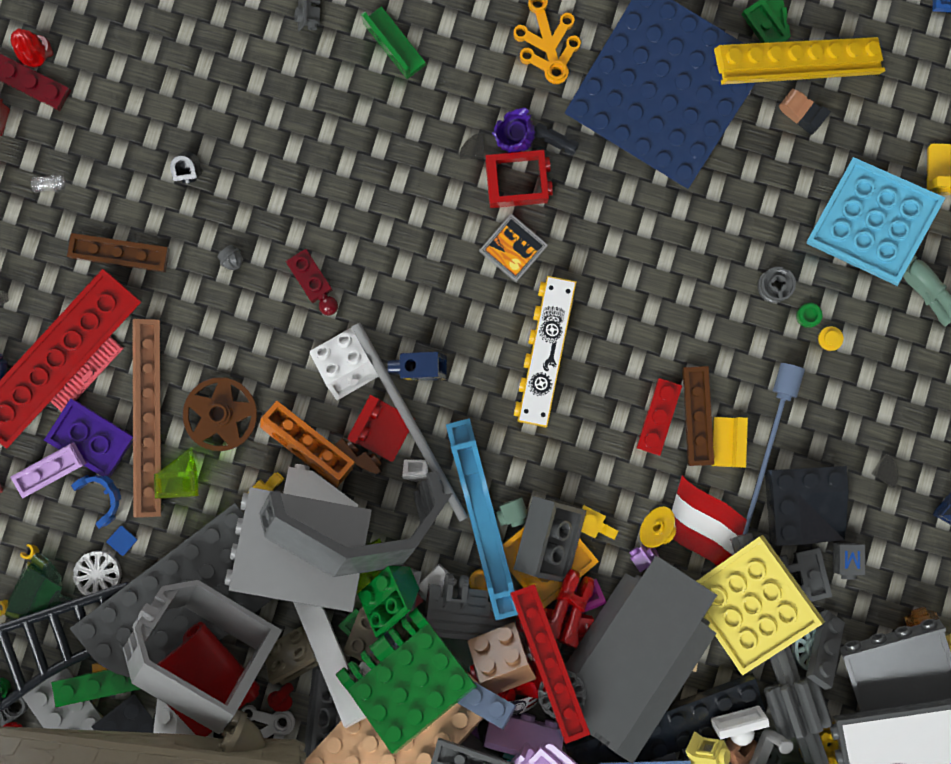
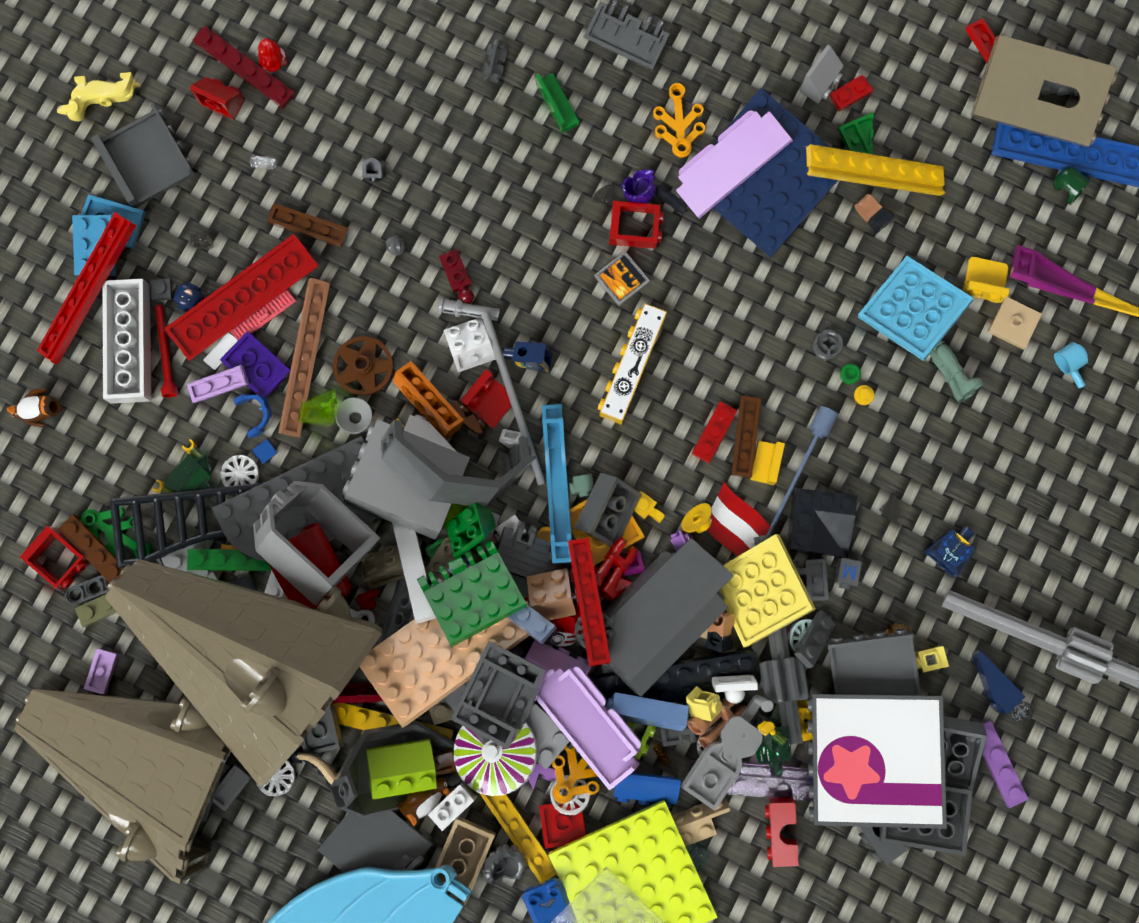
camera: 10 degrees right, 5 degrees down
none -> white sticker [204,333,238,370]
none -> light grey piece [335,398,372,434]
none -> light grey pin [438,296,500,321]
none -> lavender slope [676,111,793,219]
none -> leg [706,612,734,652]

